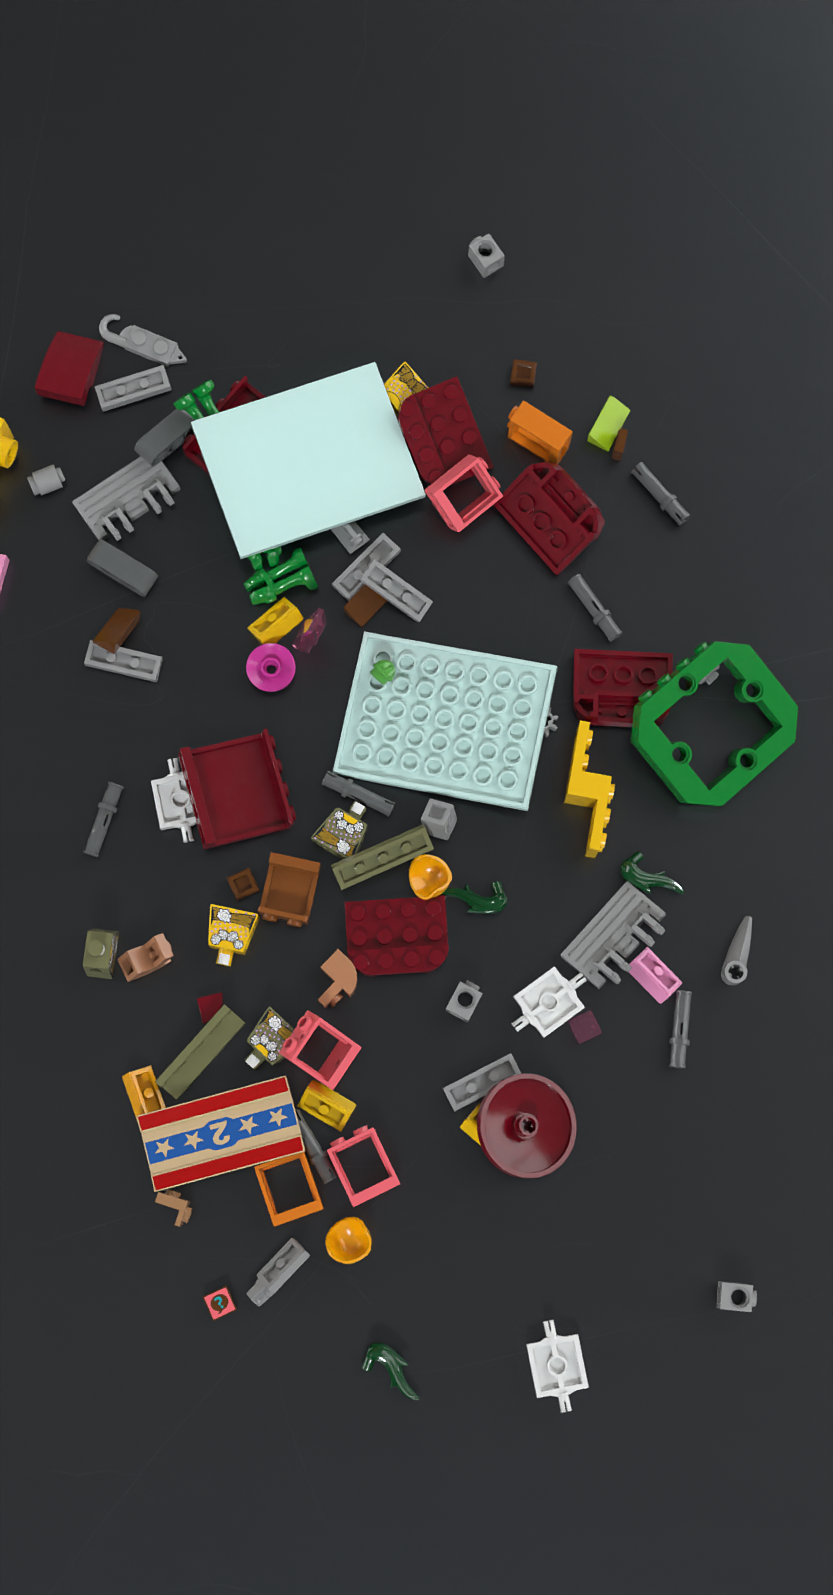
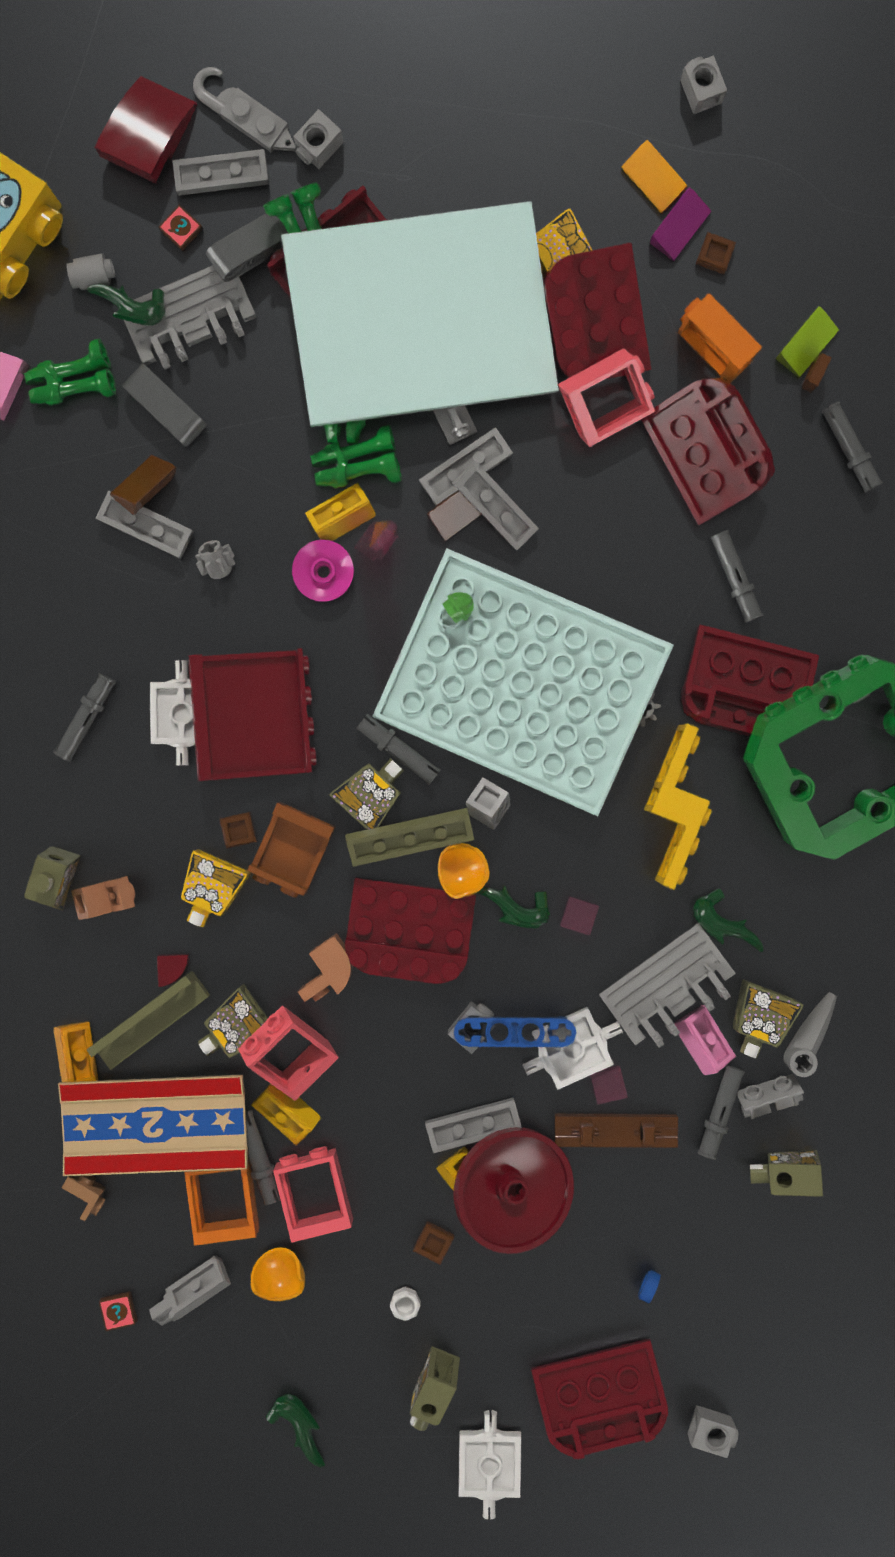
camera: 15 degrees right, 10 degrees up
none -> green piece [23,338,116,406]
none -> dark green piece [87,284,165,326]
none -> tile [158,205,203,252]
none -> light grey gear [195,540,235,579]
none -> light grey brick [293,109,344,169]
none -> white tile [390,1287,421,1321]
none -> olive torso [410,1346,460,1431]
none -> reddish brown tile [413,1221,454,1265]
none -> blue beam [454,1016,576,1047]
none -> dark red plate [531,1338,668,1459]
none -> reddish brown hinge [554,1114,678,1148]
none -> clear pink tile [560,896,599,935]
none -> light orange slope [621,140,687,214]
none -> blue tile [638,1270,661,1304]
none -> magenta slope [649,187,711,261]
none -> torso [733,979,803,1059]
none -> light grey hinge [737,1074,804,1119]
none -> olive torso [750,1150,823,1196]

